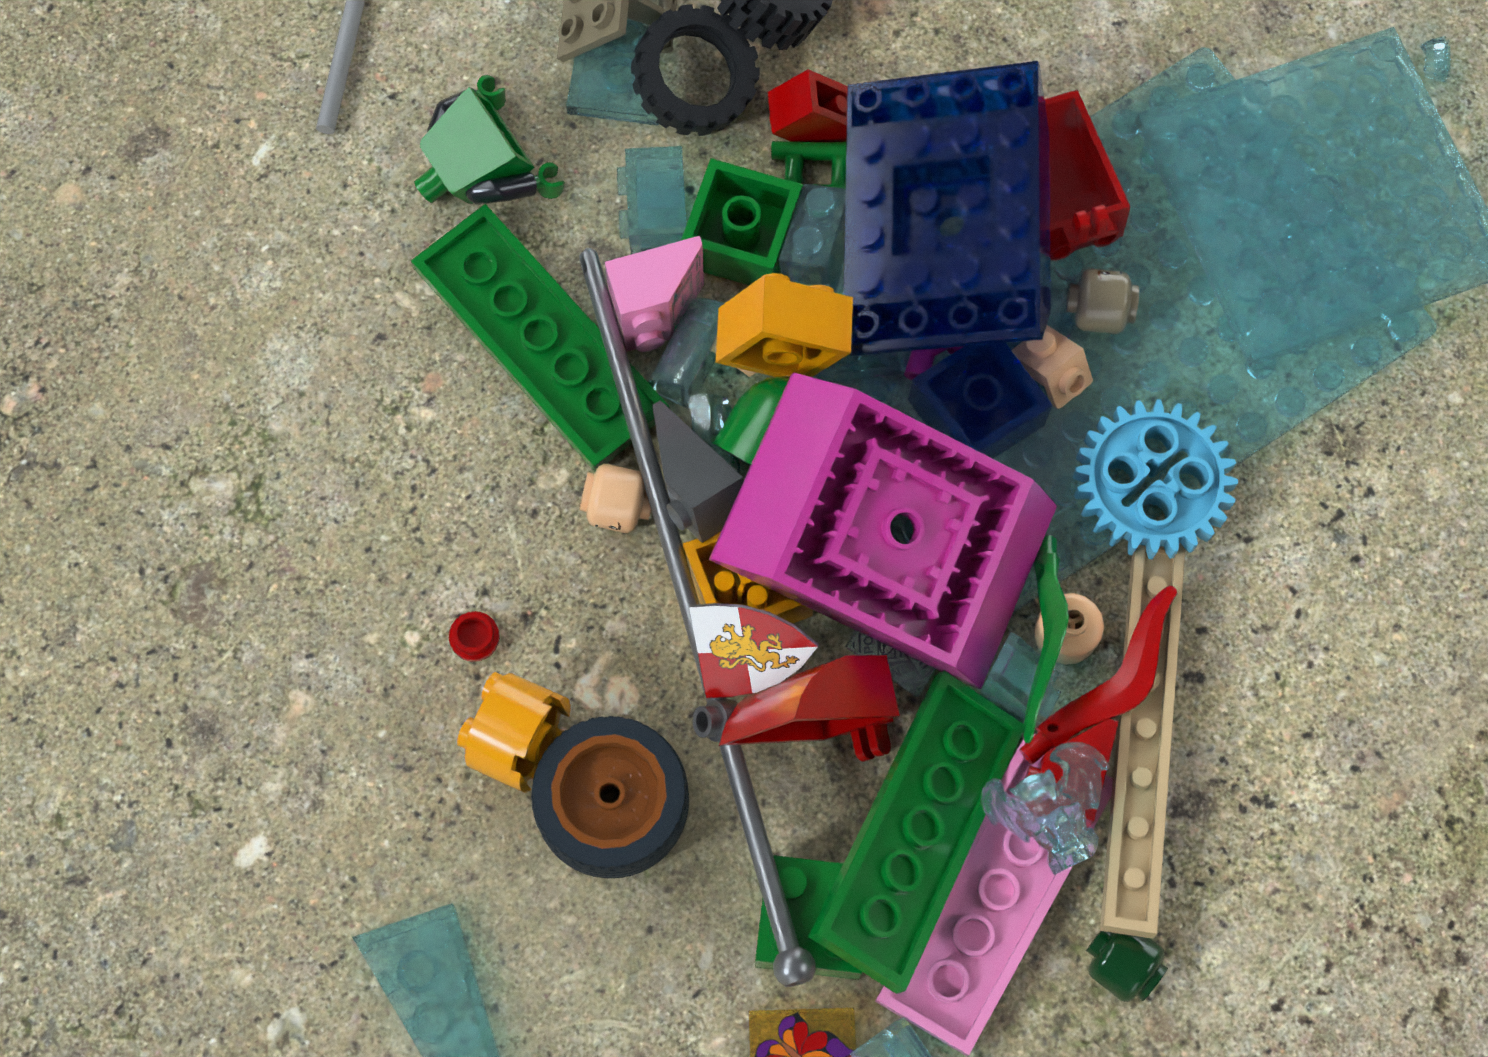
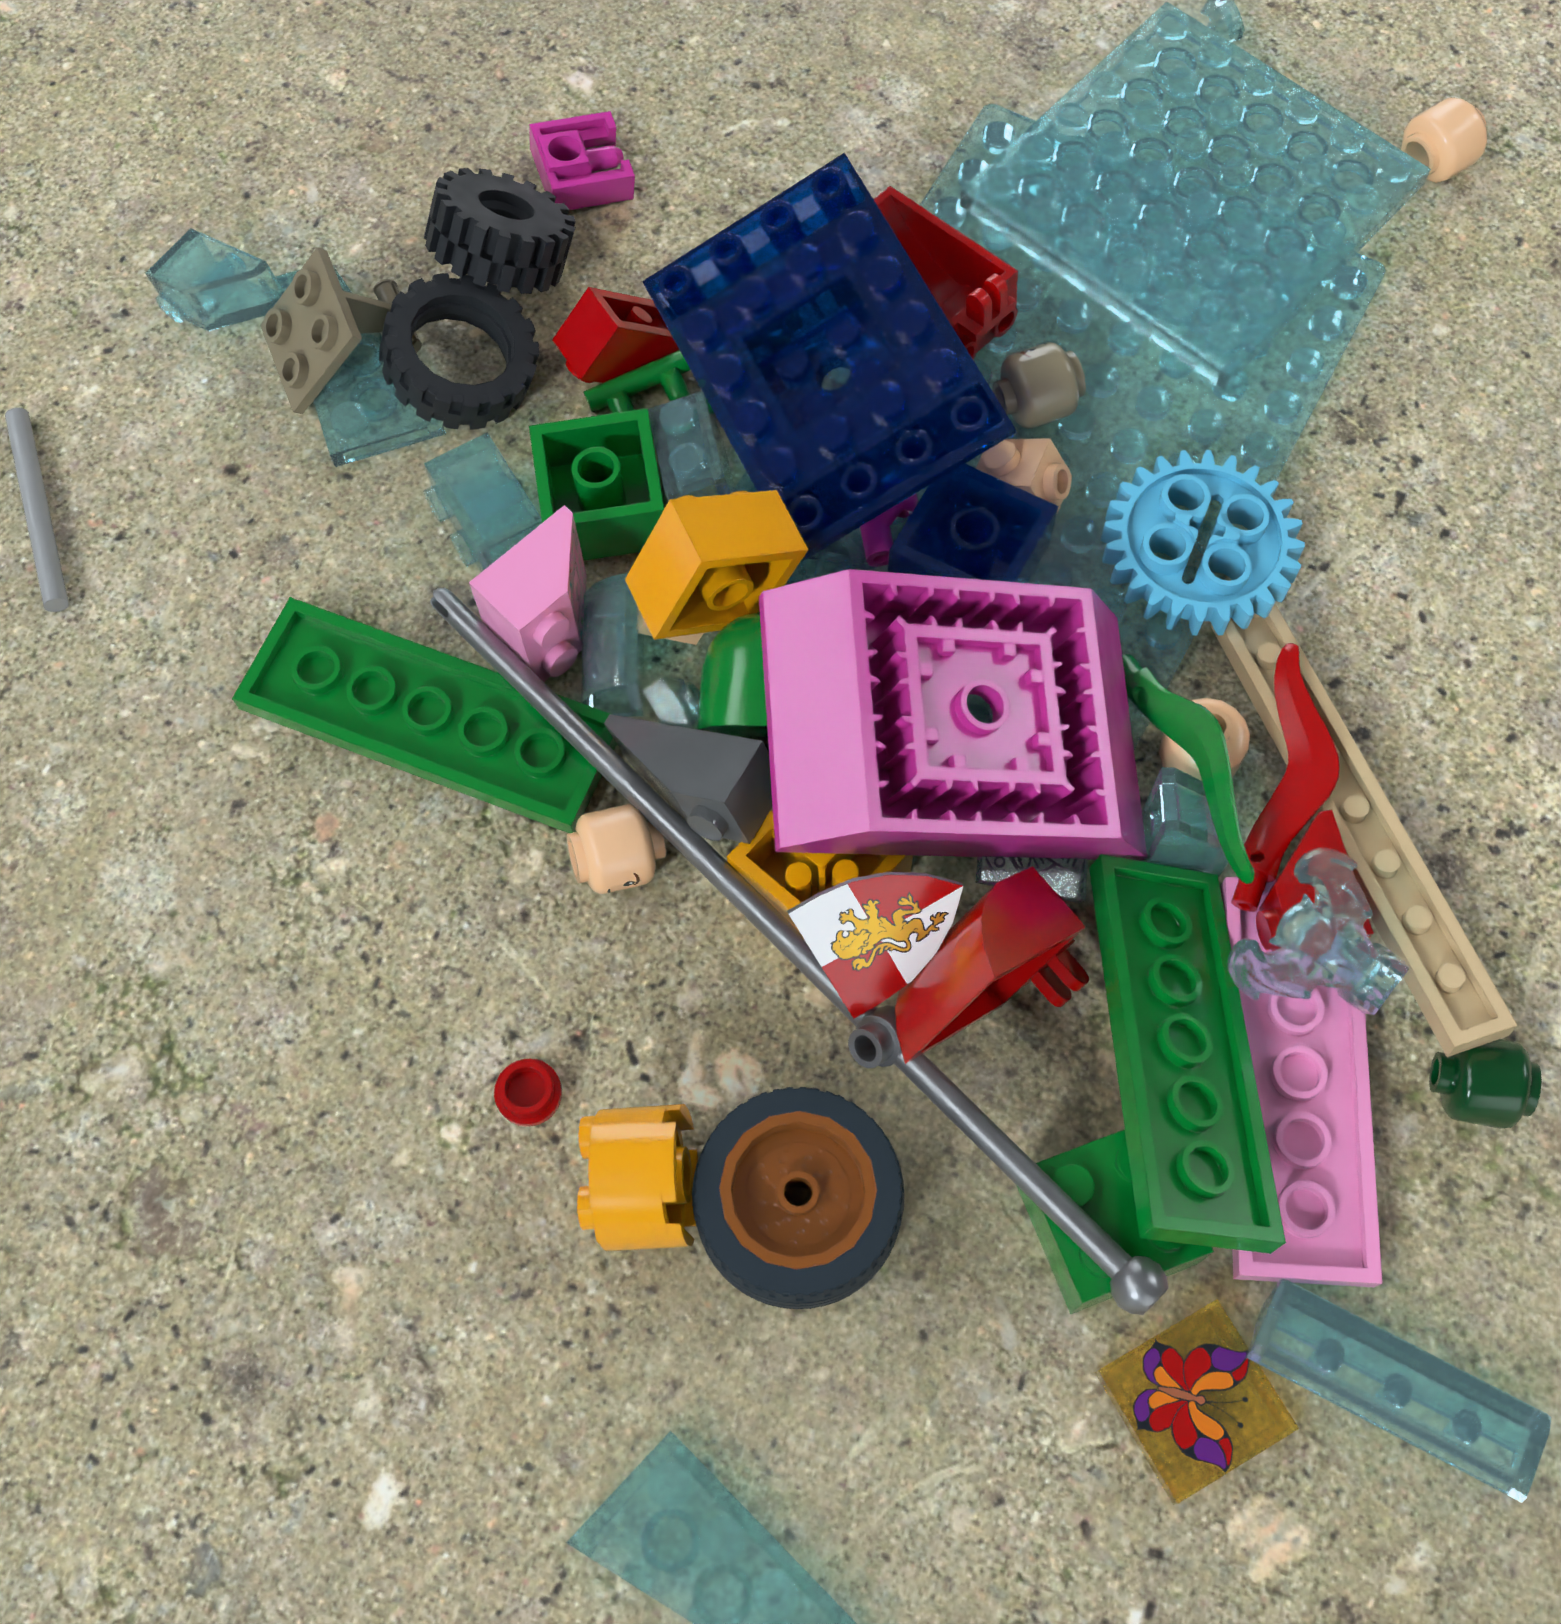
camera: 25 degrees left, 5 degrees down
torso [414,75,565,205] -> none

